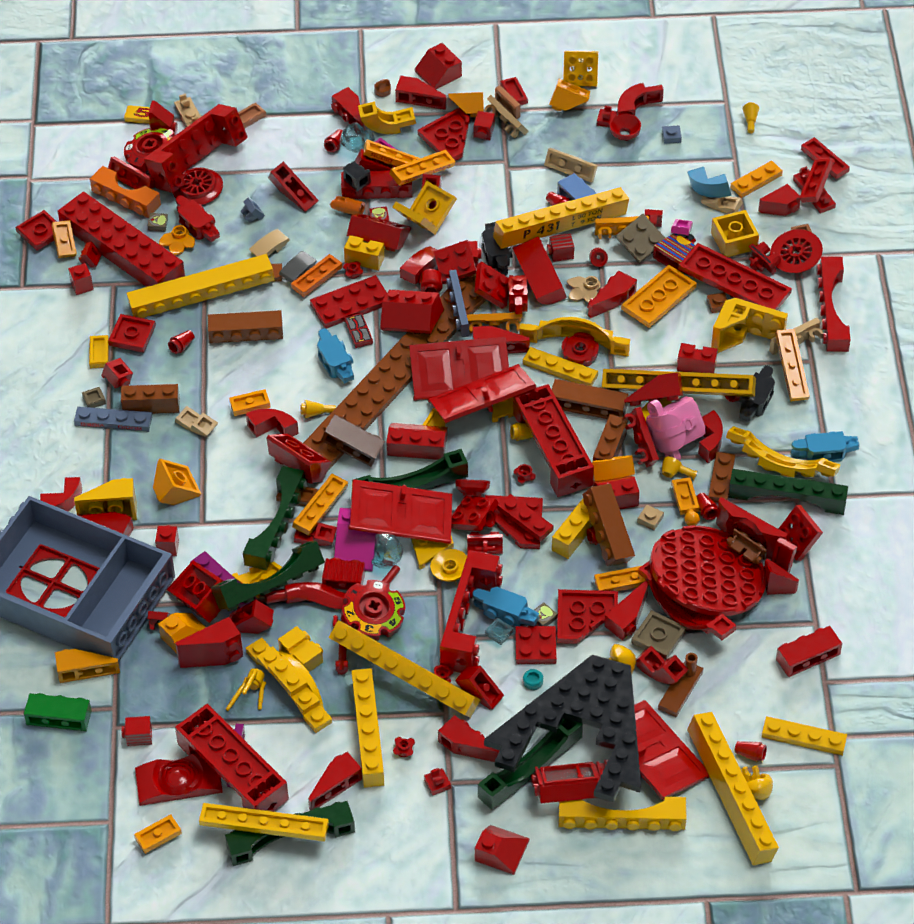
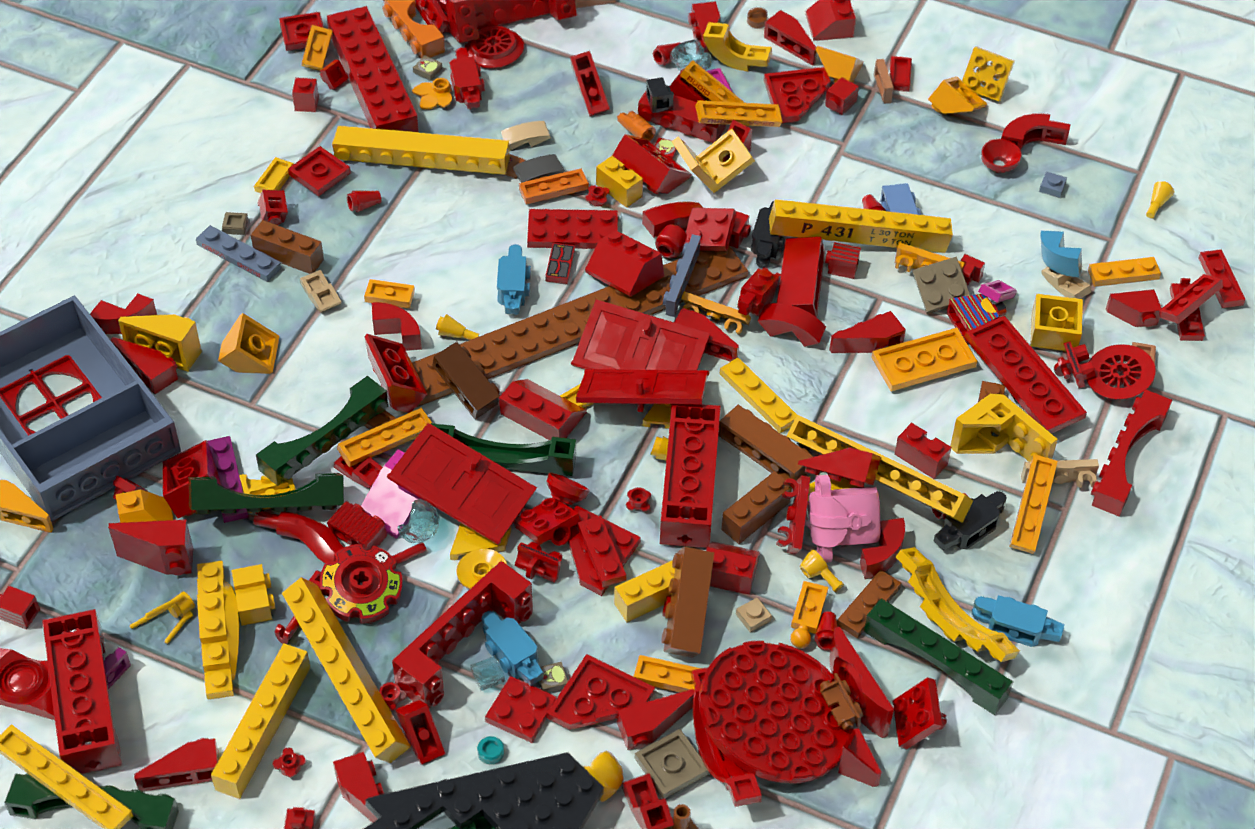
camera: 25 degrees right, 0 degrees up
red brick [155,525,179,556] -> none
dark orange brick [208,310,283,343] -> none
red slope [229,600,274,634] -> none
sand blue tile [241,197,265,222] -> none
red plate [474,261,508,309] -> none
tan plate [484,95,528,138] -> none
yellow piece [519,317,630,357] -> none
tan plate [544,148,598,183] -> none
red plate [561,332,599,367] -> none
tan plate [567,276,601,303] -> none
red tile [589,248,608,267] -> none
light orange slope [592,455,635,481] -> none
red tile [597,106,617,128] -> none
red tile [771,537,797,573] -> none
none -> red brick [758,303,826,347]

